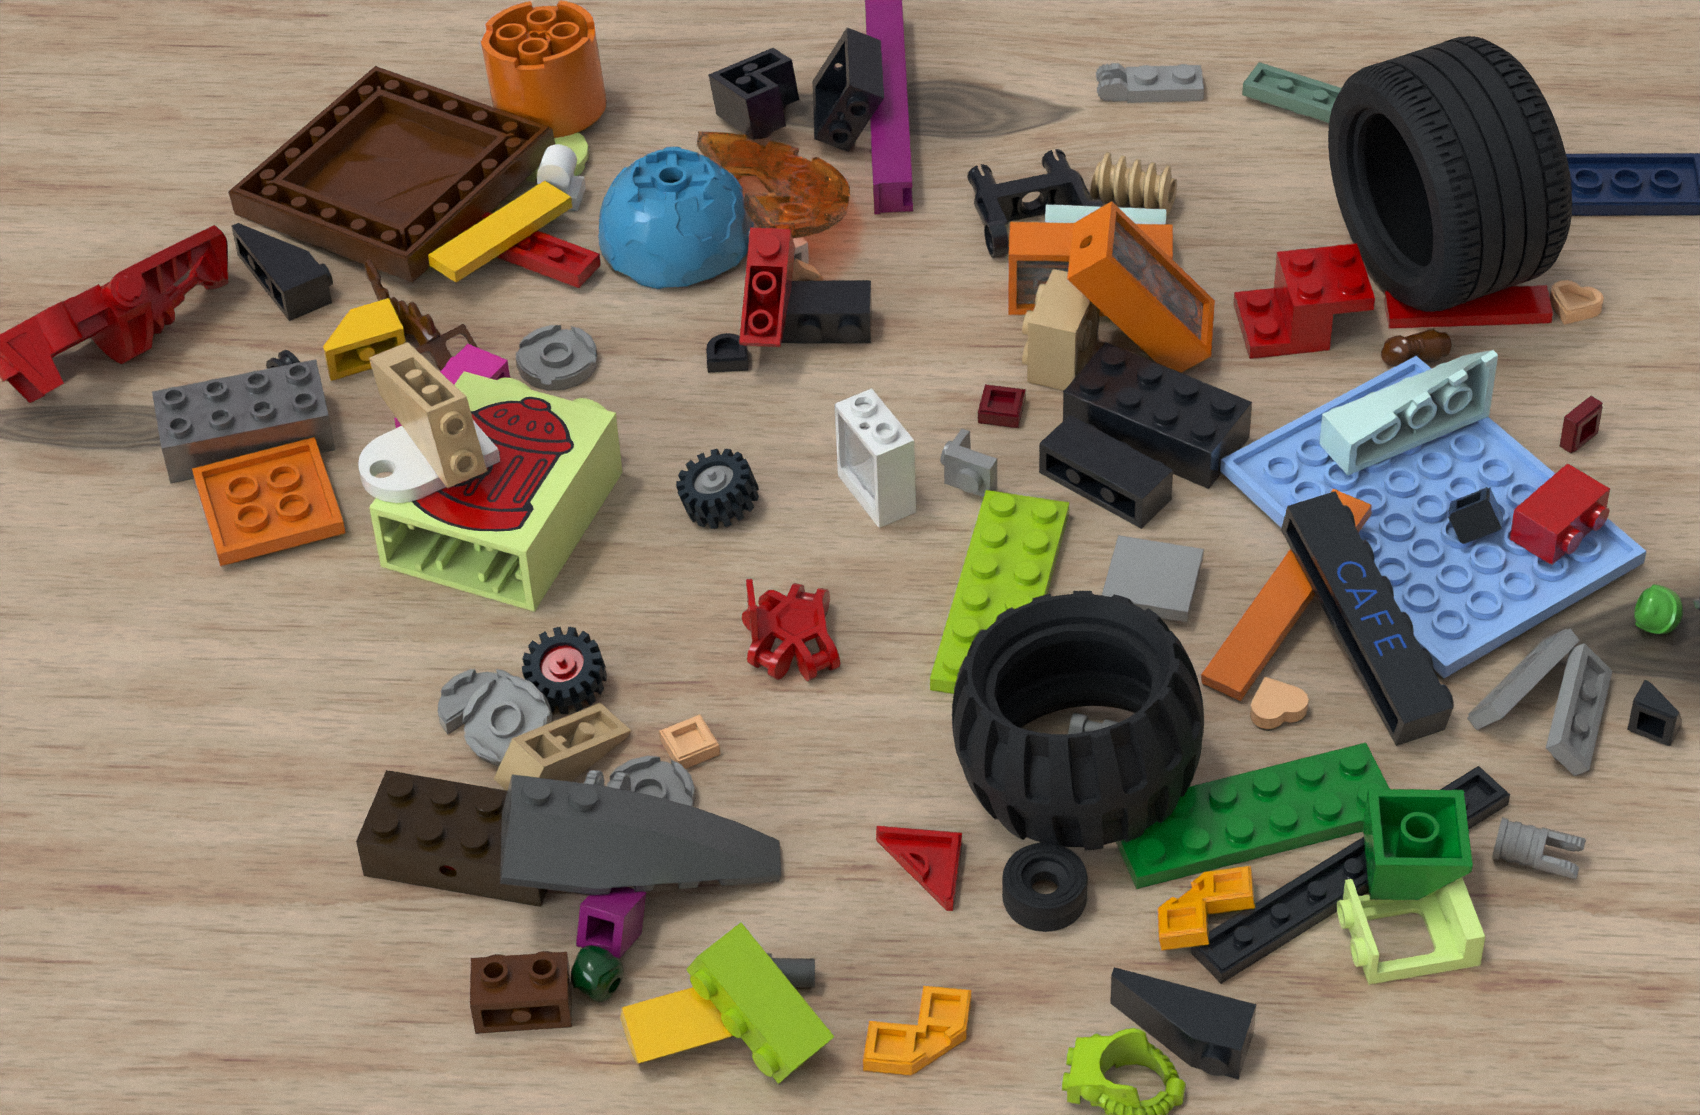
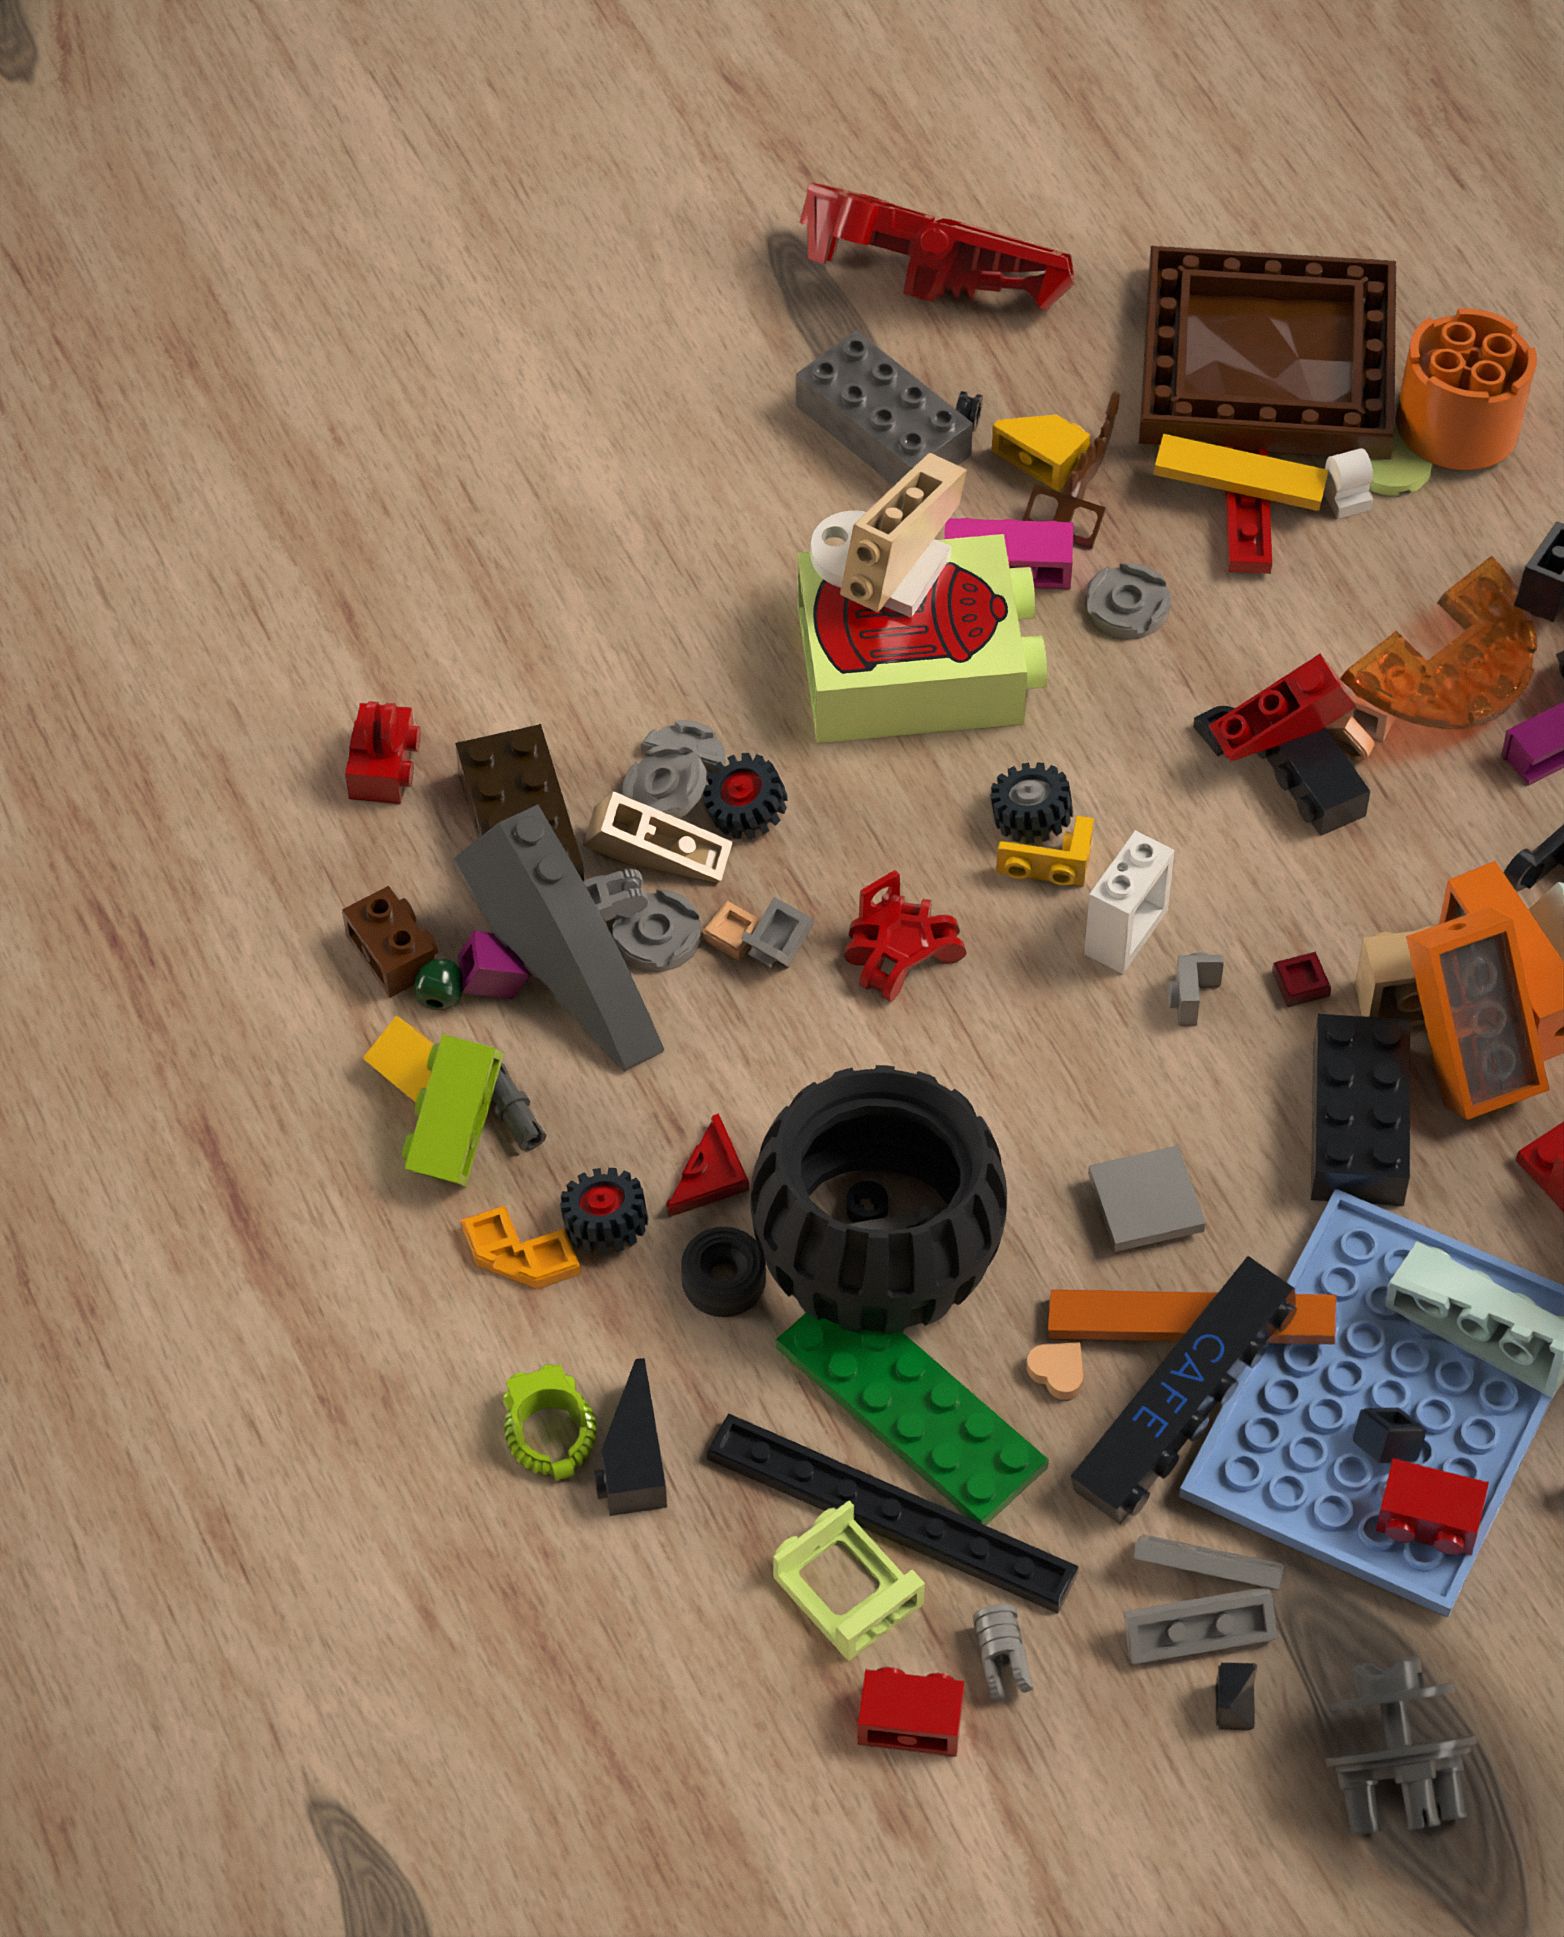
camera: 60 degrees right, 10 degrees up
orange plate [192,437,346,566] -> none
black slope [231,223,333,321] -> none
dark azure piece [598,146,754,289] -> none
lime plate [930,490,1069,694] -> none
black brick [1039,415,1173,529] -> none
light orange tile [1158,866,1255,951] -> none
green slope [1363,789,1473,900] -> none
bright green piece [1634,584,1683,634] -> none
none -> red brick [345,701,421,804]
none -> black wheel [560,1167,648,1255]
none -> light grey bracket [741,897,815,968]
none -> red brick [857,1667,965,1757]
none -> yellow bracket [996,815,1094,887]

